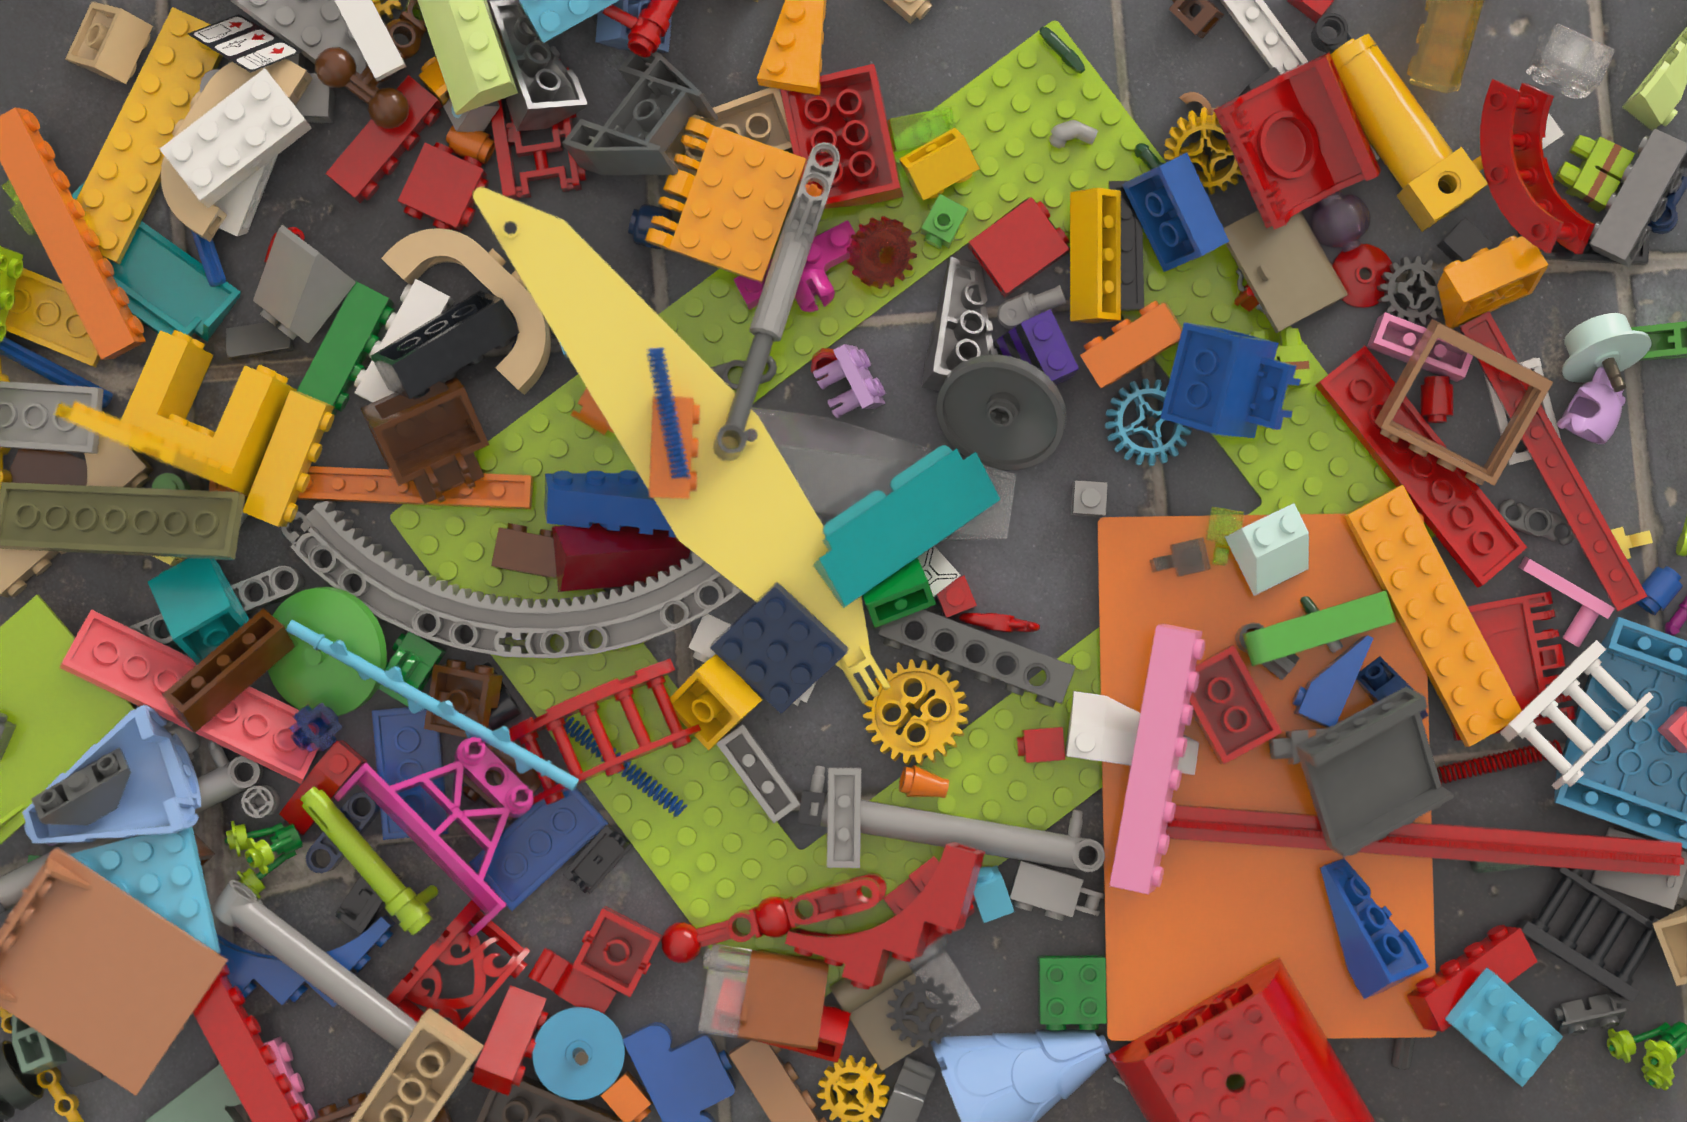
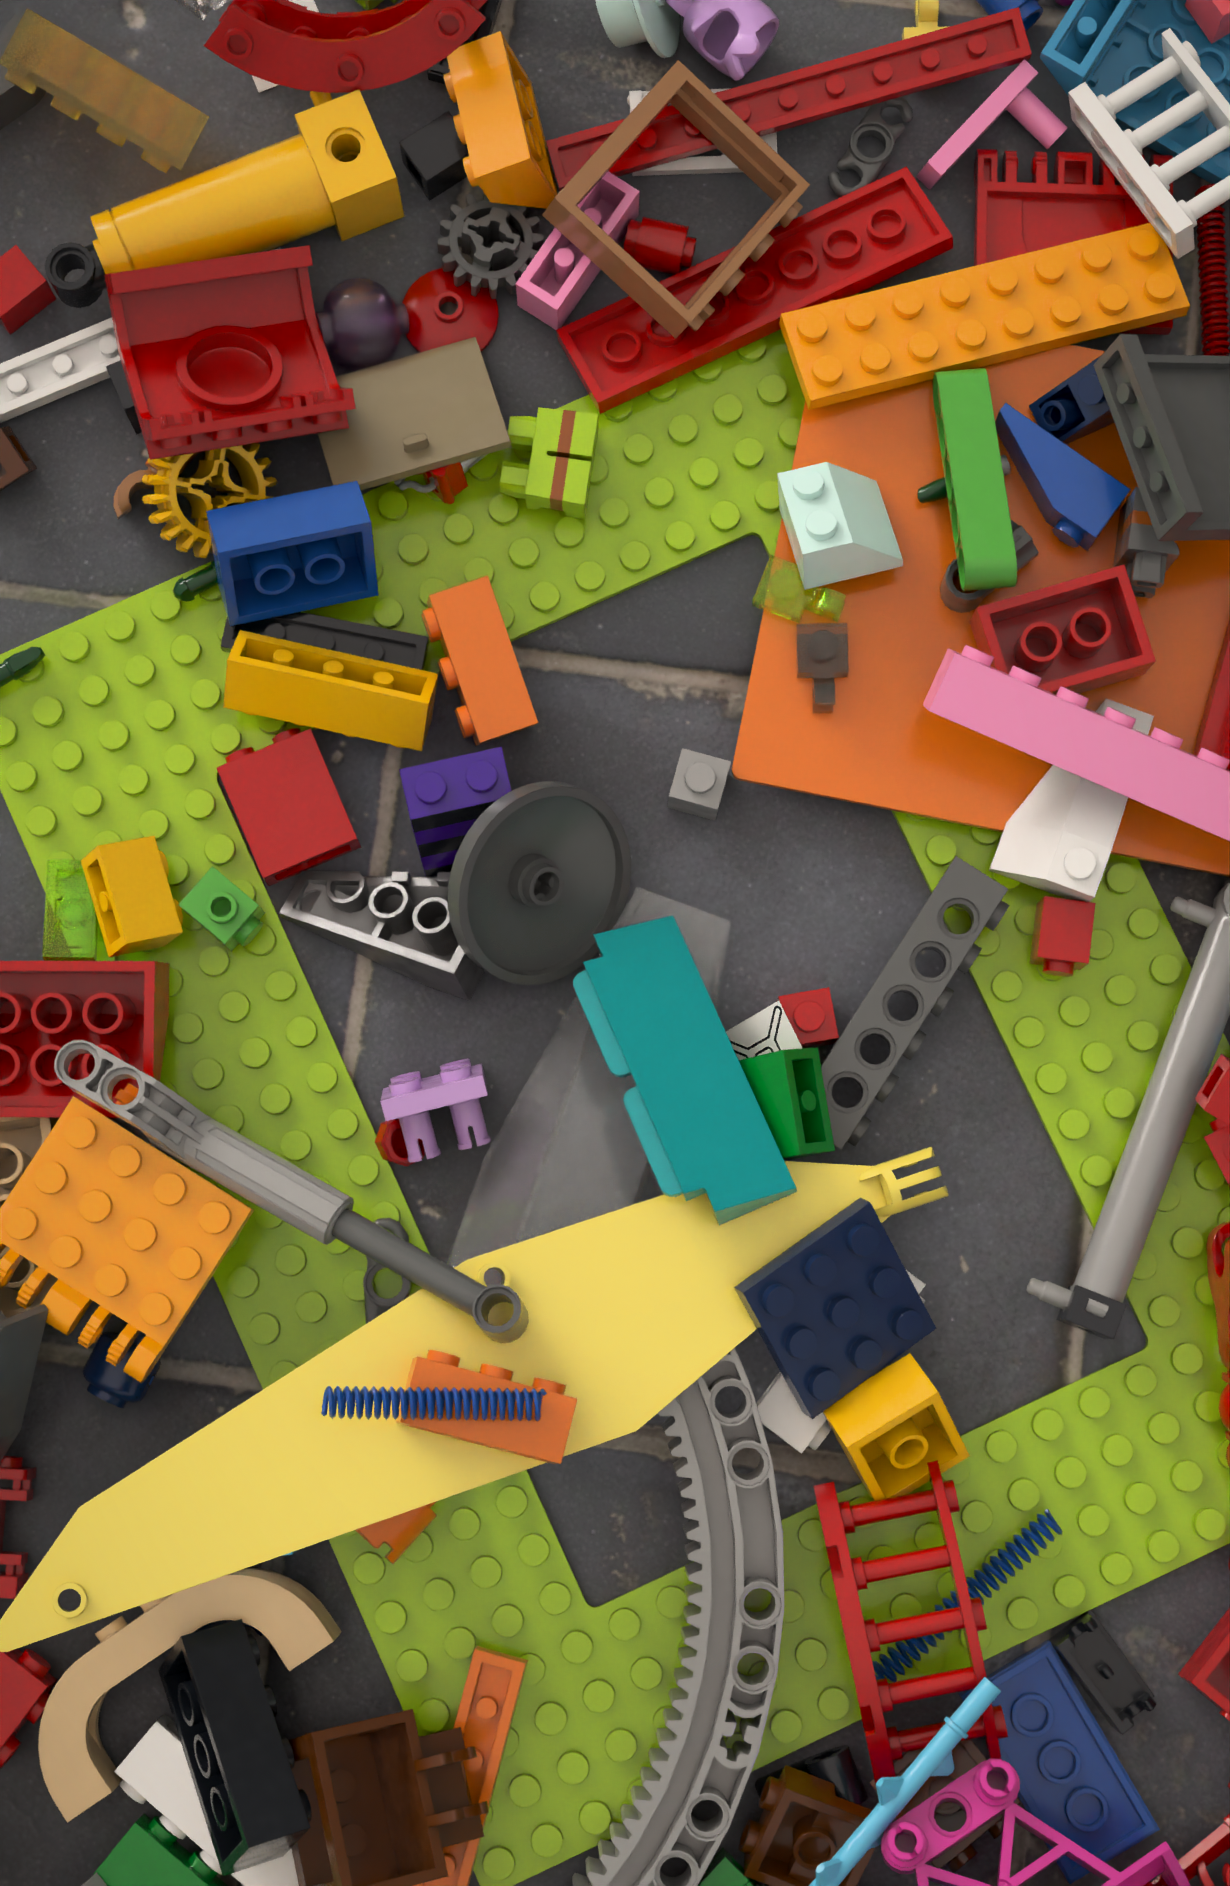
camera: 80 degrees left, 5 degrees down
reddish brown brick [491,523,557,579] -> none
blue wedge [544,470,676,537] -> none
dark red slope [552,523,690,592] -> none
light grey brick [716,724,801,823] -> none
dark pink plate [734,220,864,312] -> none
light grey piece [827,768,861,868] -> none
clear red gear [847,216,917,289] -> none
yellow gear [863,659,969,766] -> none
orange cone [899,765,949,798] -> none
red piece [959,613,1040,633] -> none
light grey arm [997,285,1068,329] -> none
light grey arm [1049,120,1099,148] -> none
medium azure gear [1105,379,1192,466] -> none
blue piece [1160,322,1301,438] -> none

